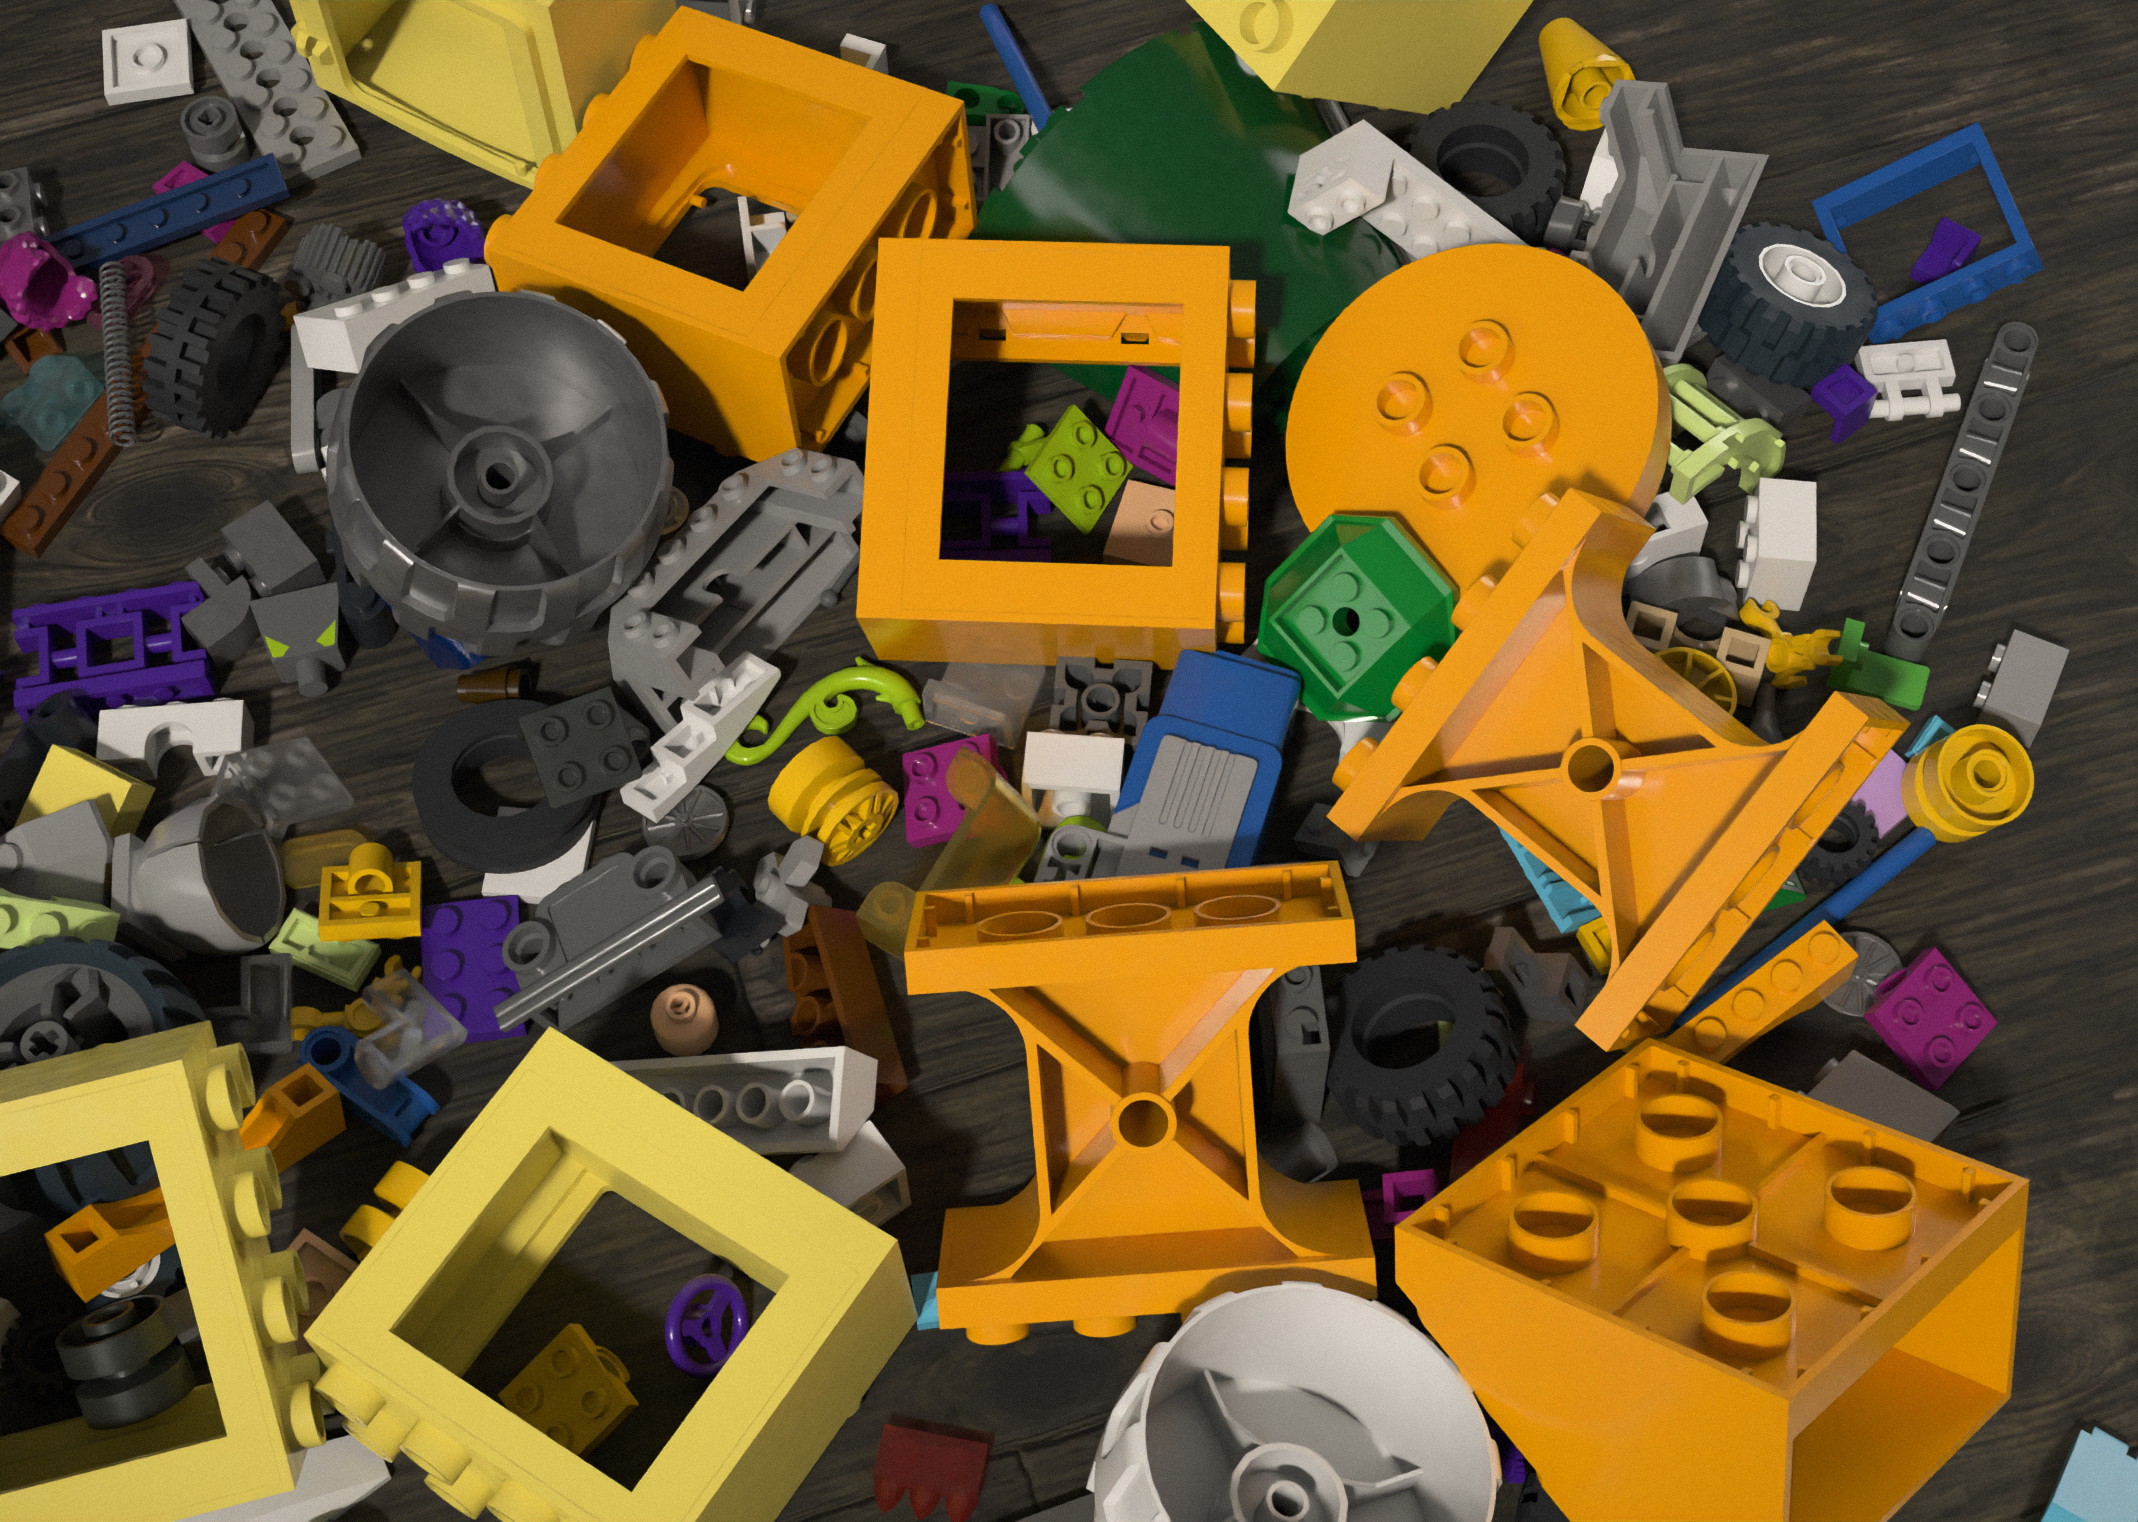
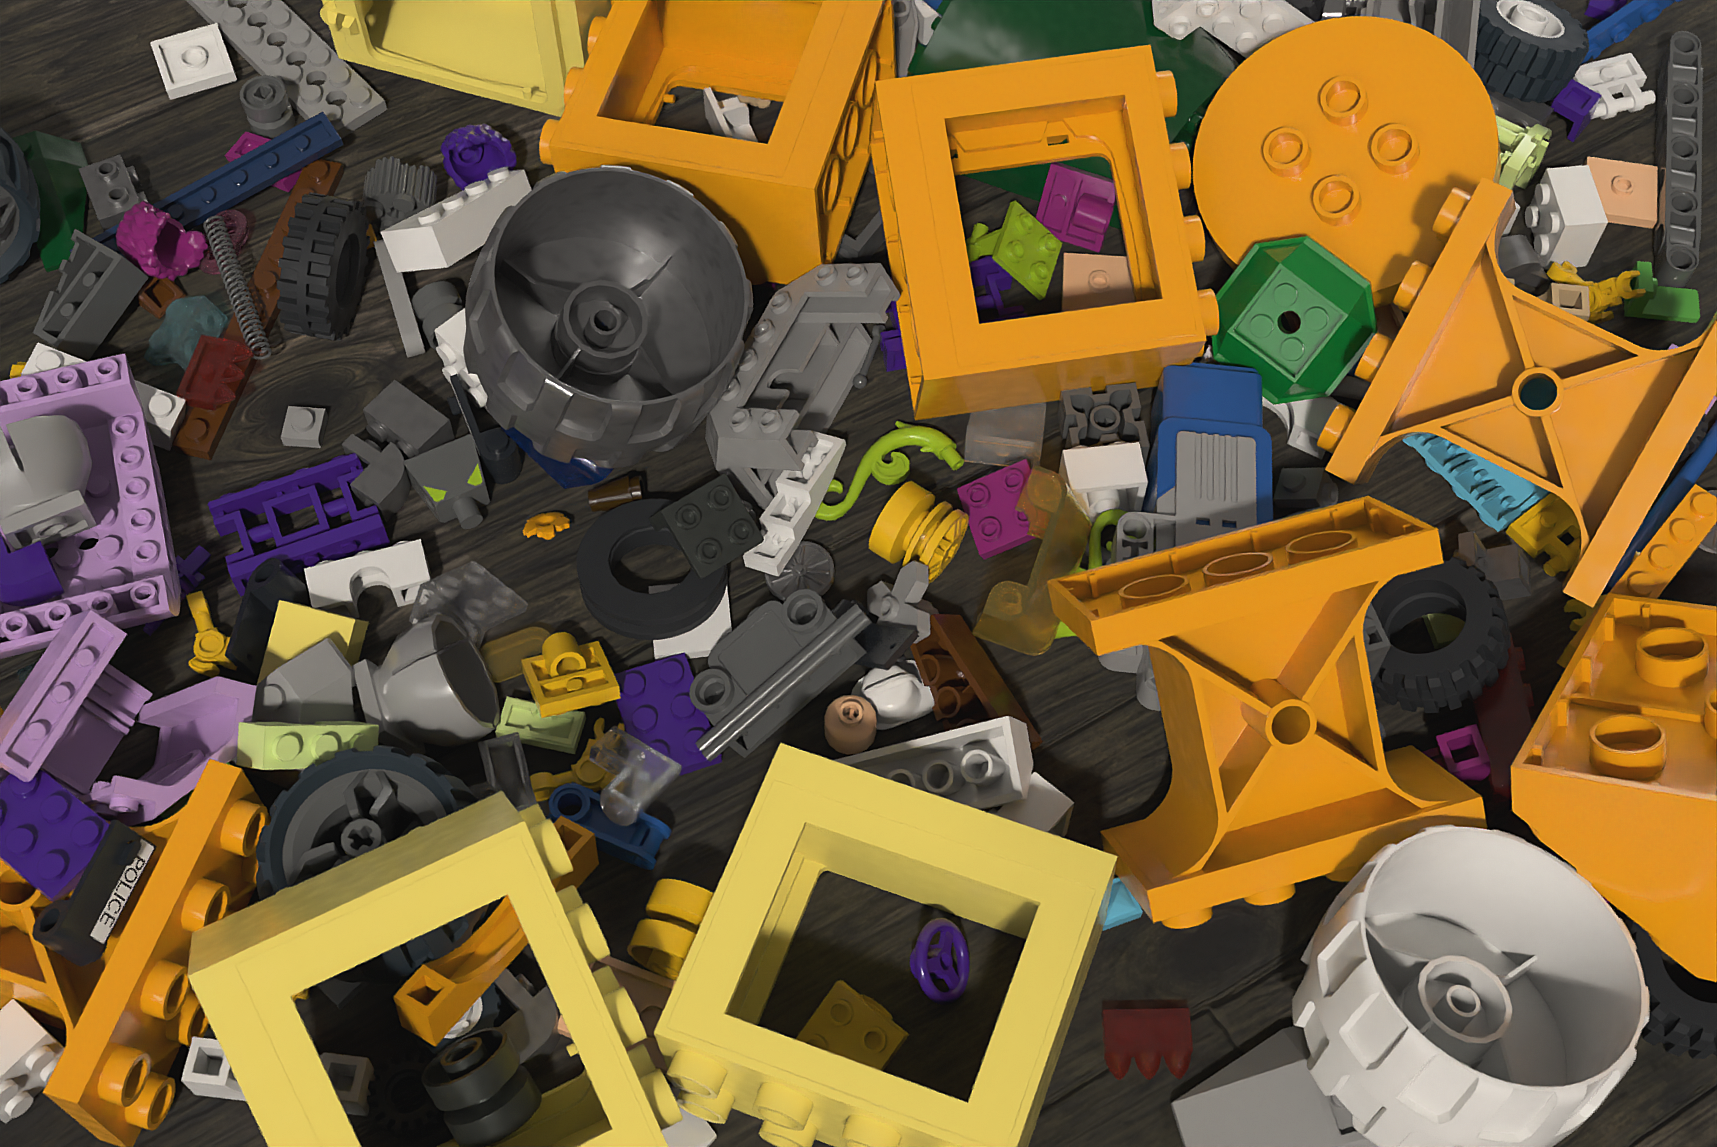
camera: 15 degrees left, 0 degrees up
none -> clear red plate [175,335,253,411]
none -> light grey plate [281,406,328,448]
none -> light orange plant [523,512,570,540]
none -> white piece [851,660,935,730]
none -> light nougat plate [1584,156,1658,229]

